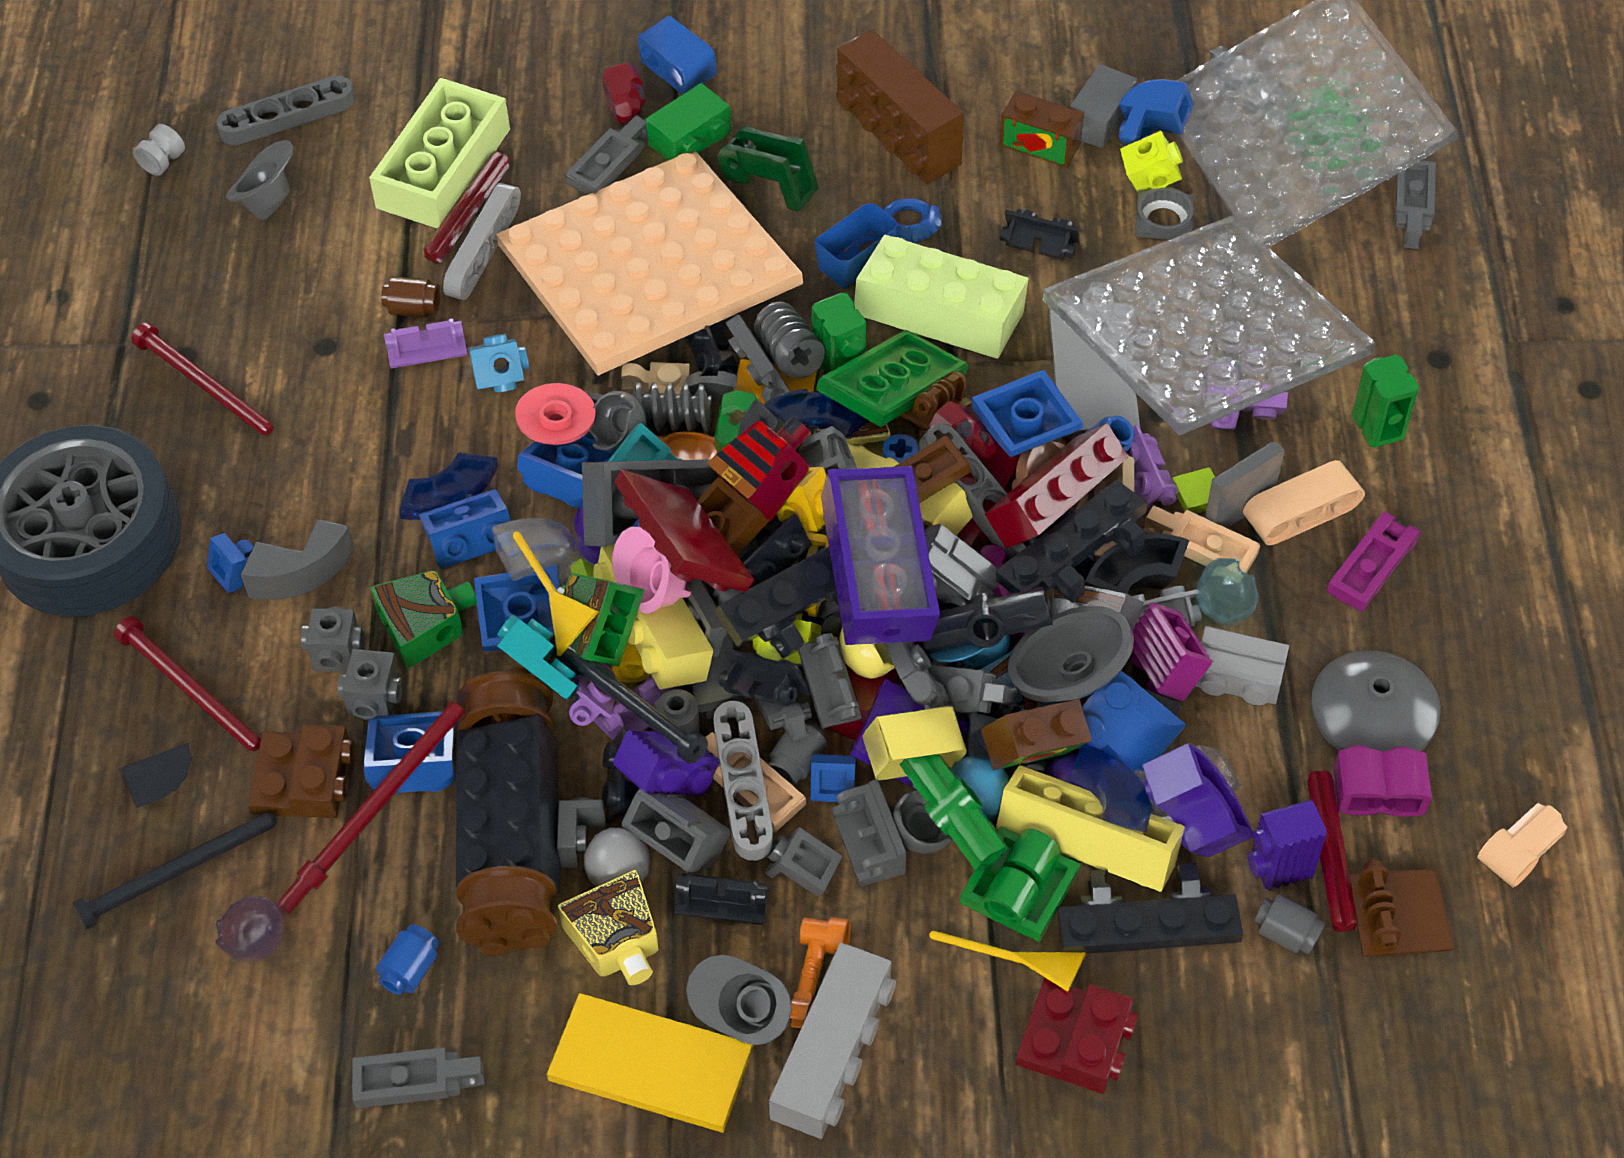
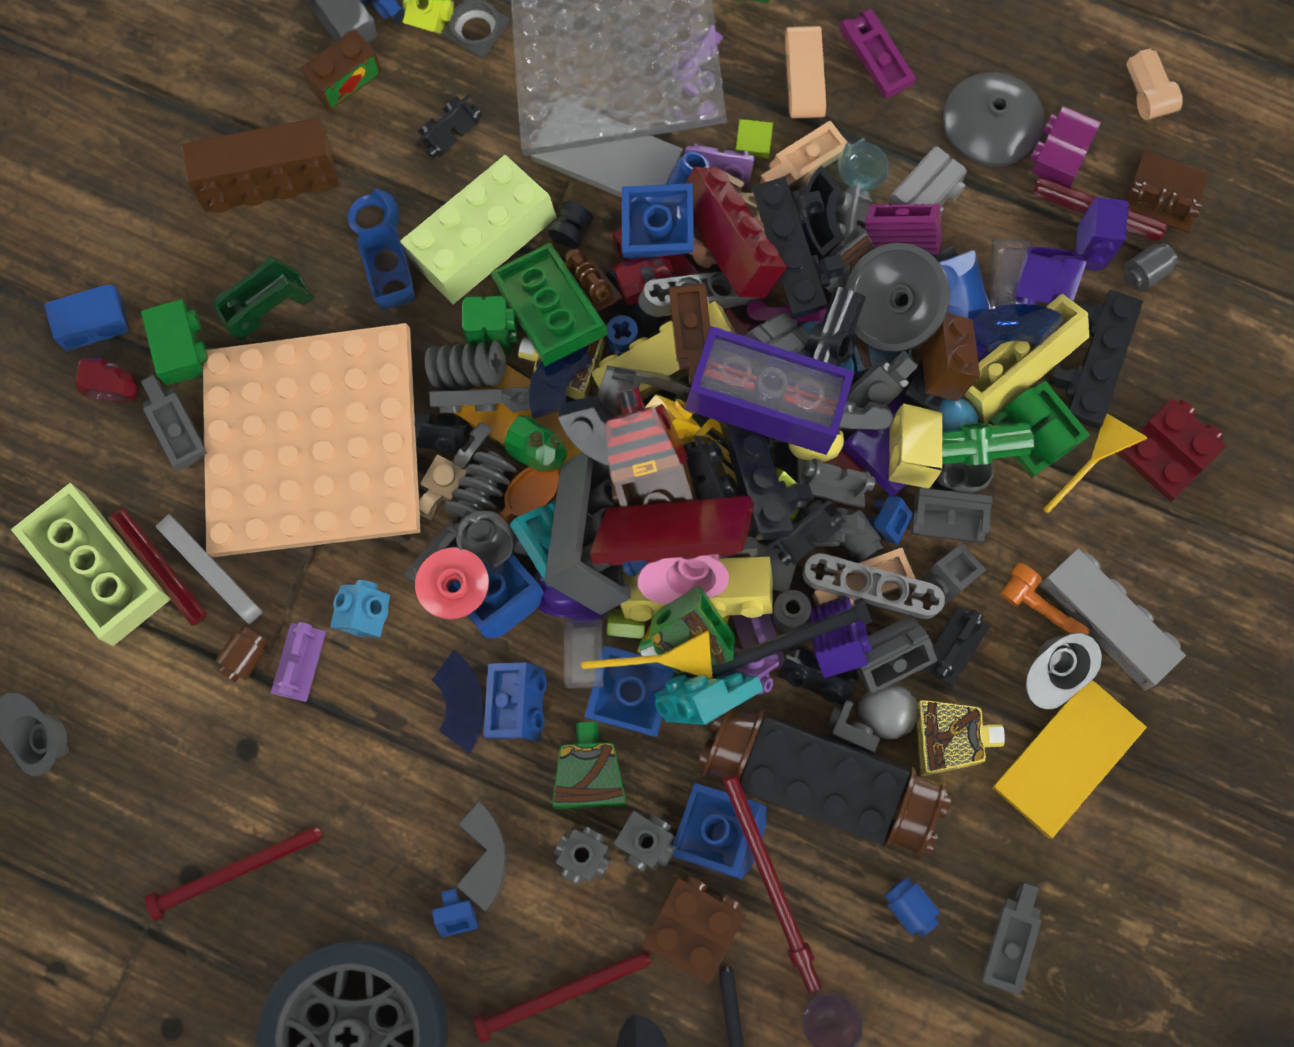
camera: 65 degrees left, 20 degrees up
dark grey tile [1205,441,1285,528] -> none
none -> black wheel [548,201,594,249]

